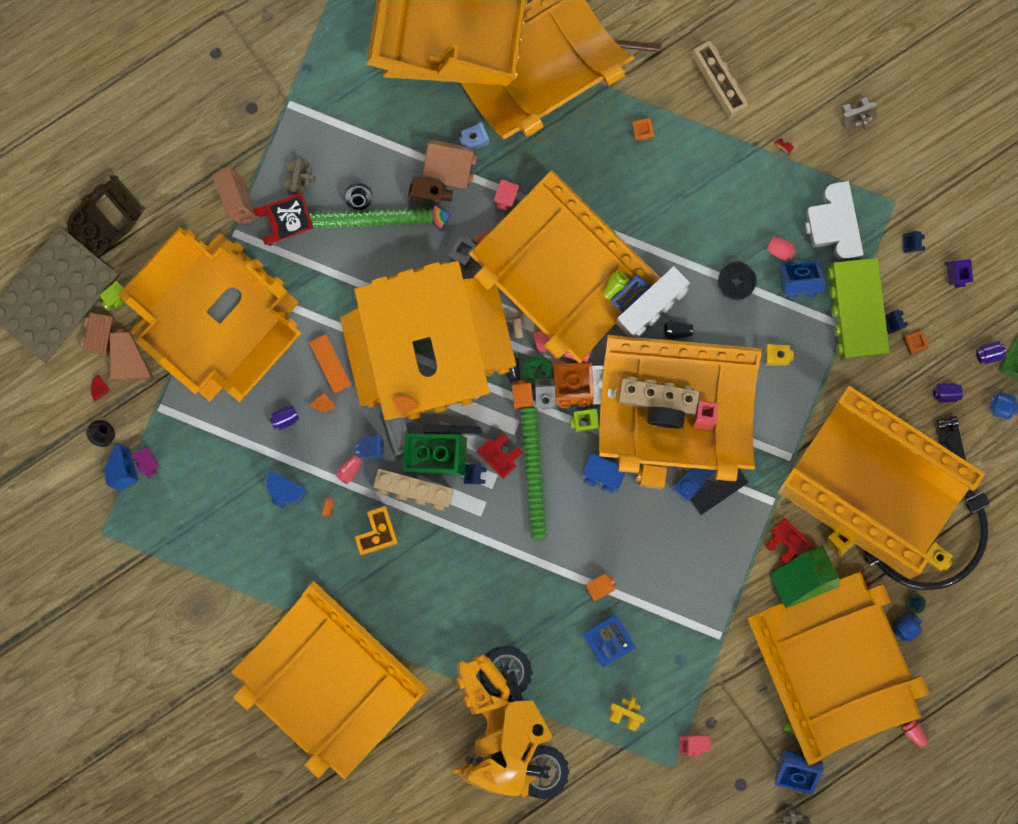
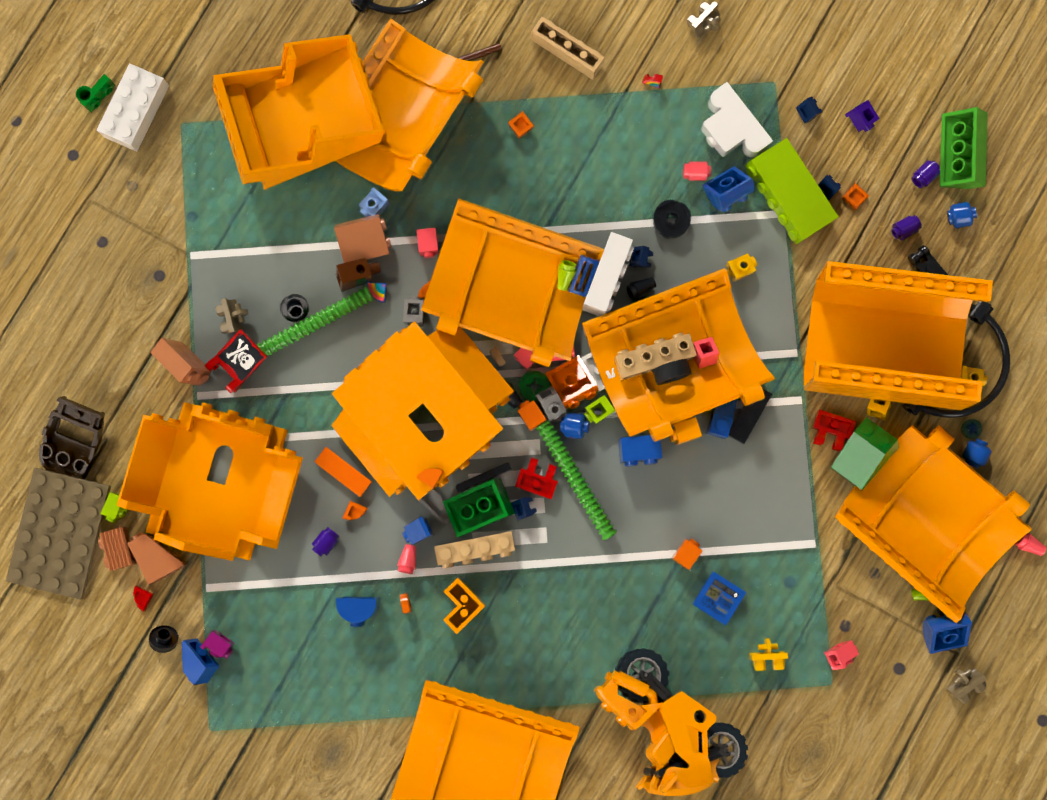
camera: 25 degrees left, 0 degrees up
none -> blue head [560,413,590,439]
none -> dark blue tile [629,246,653,268]

